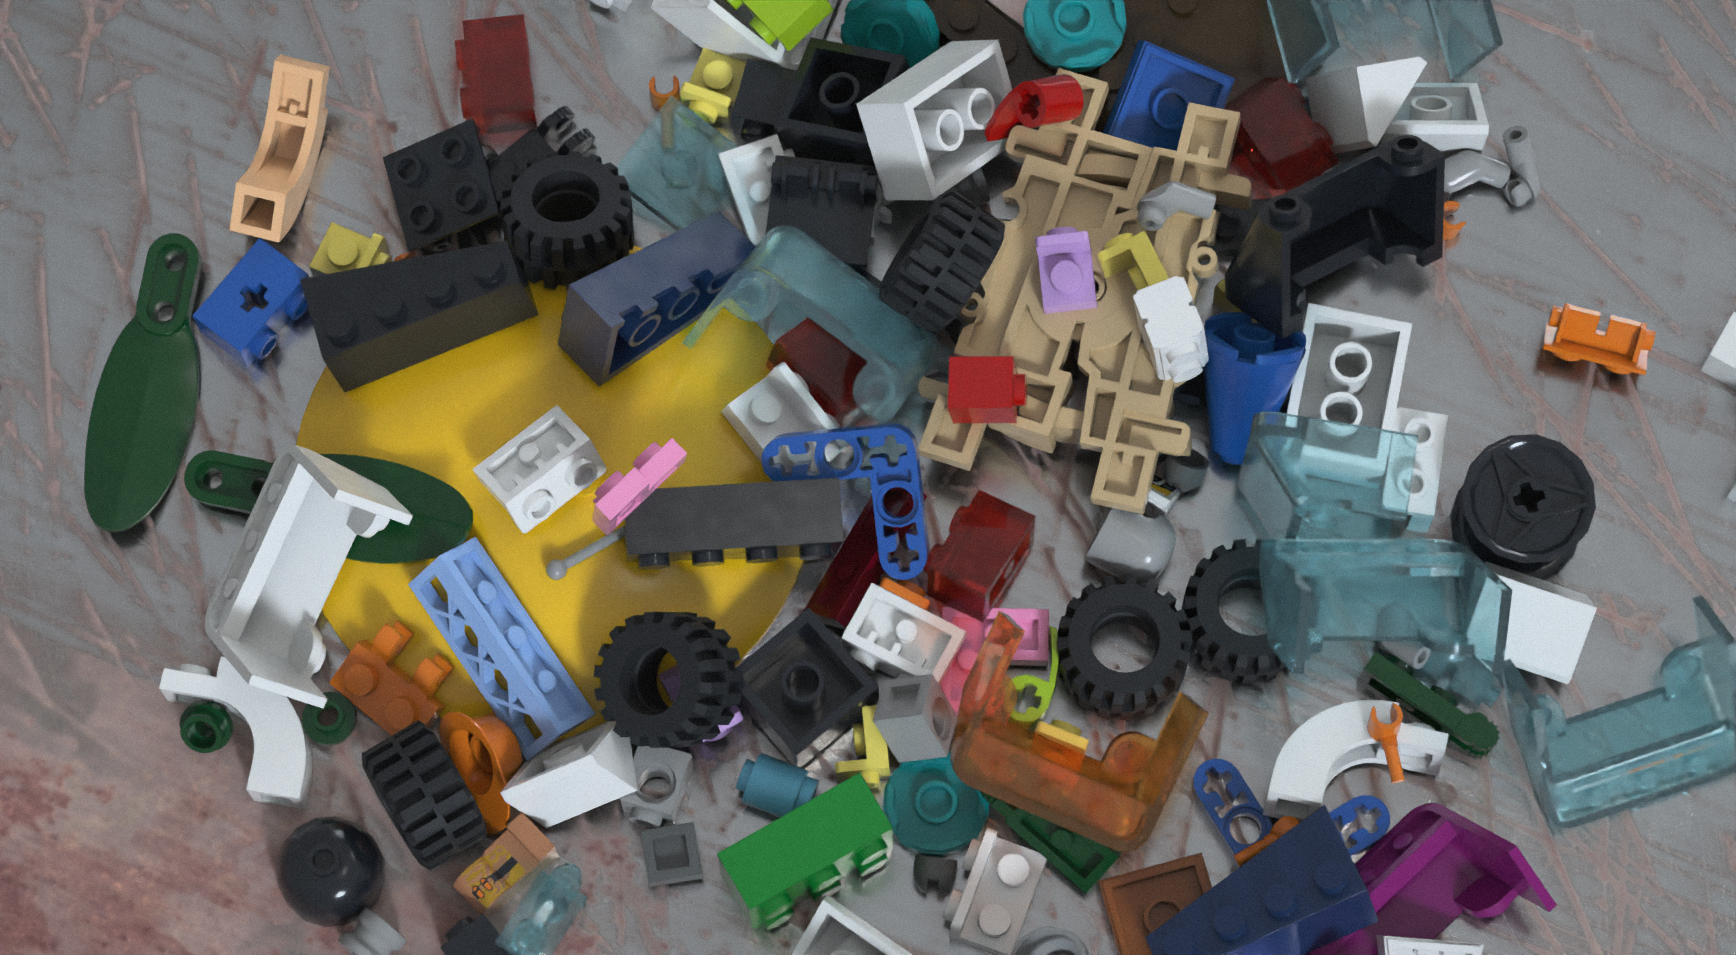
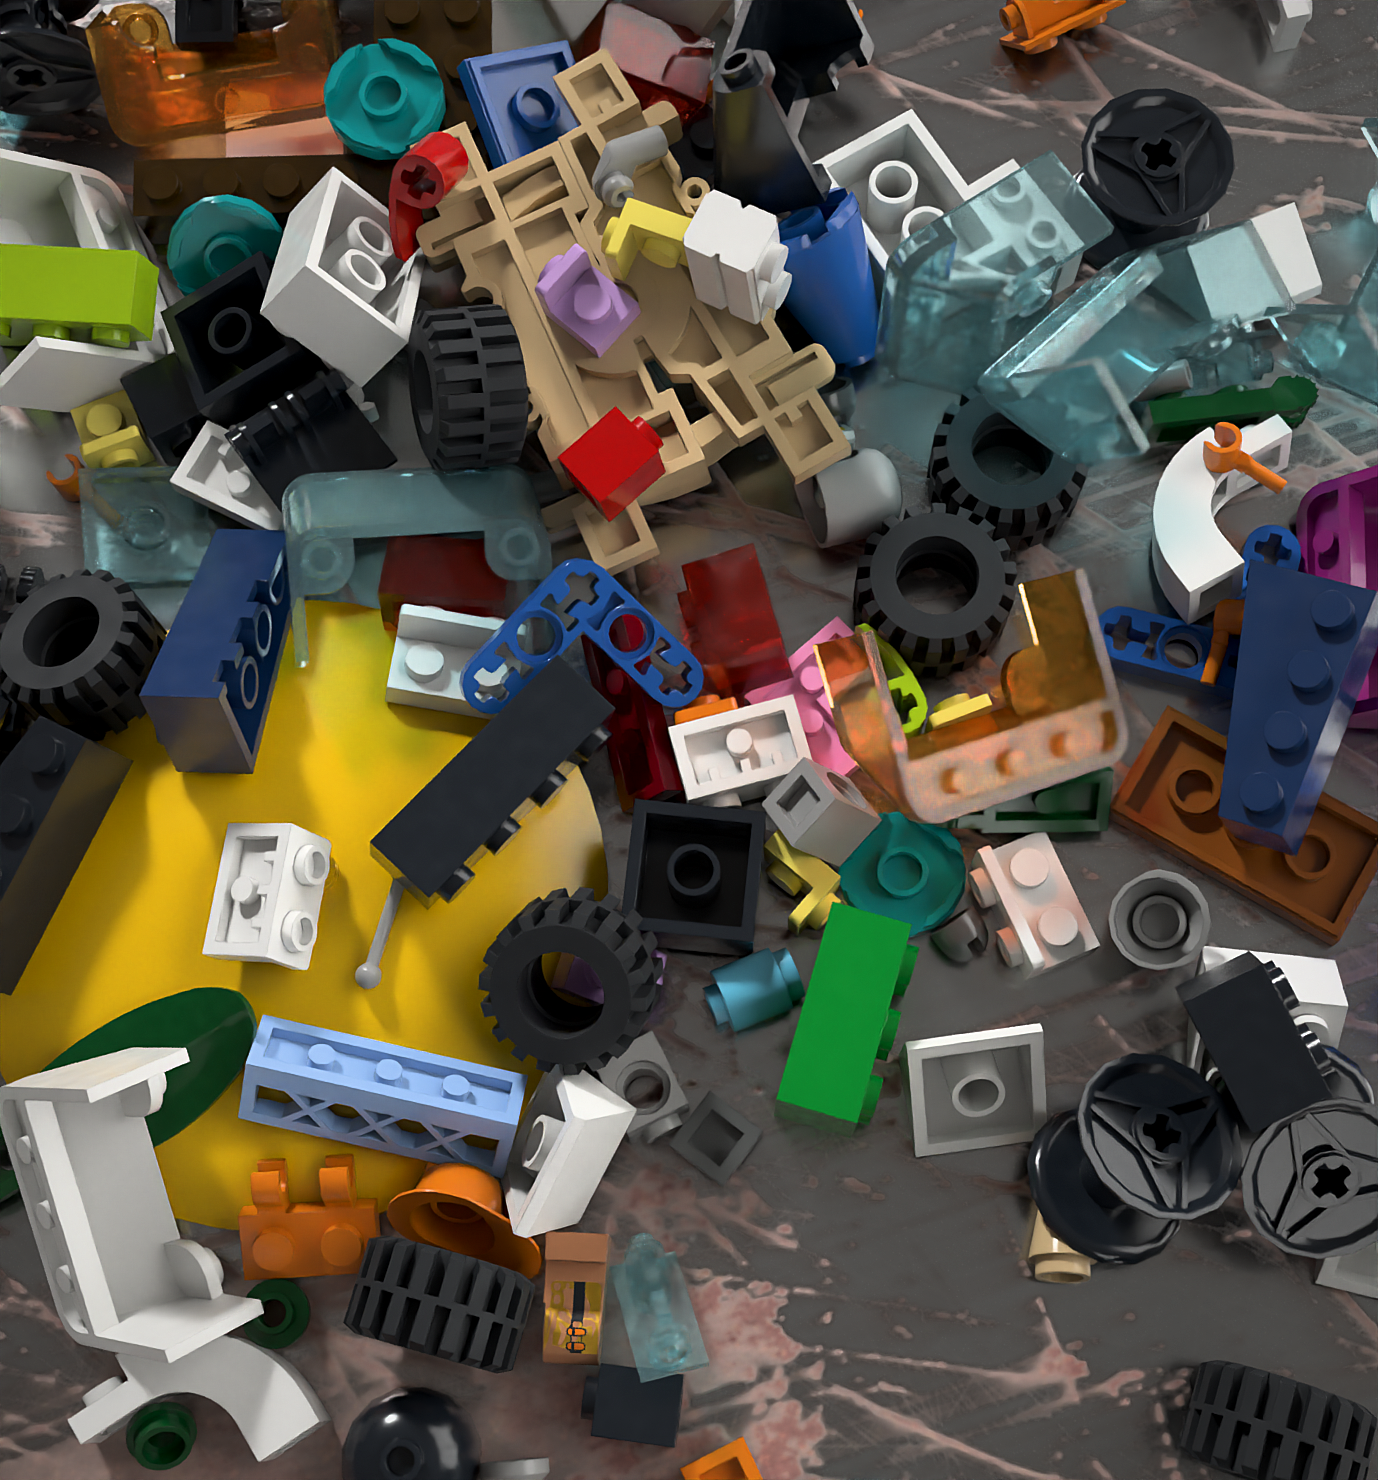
camera: 40 degrees left, 0 degrees up
bright pink plate [592,438,687,536] -> none

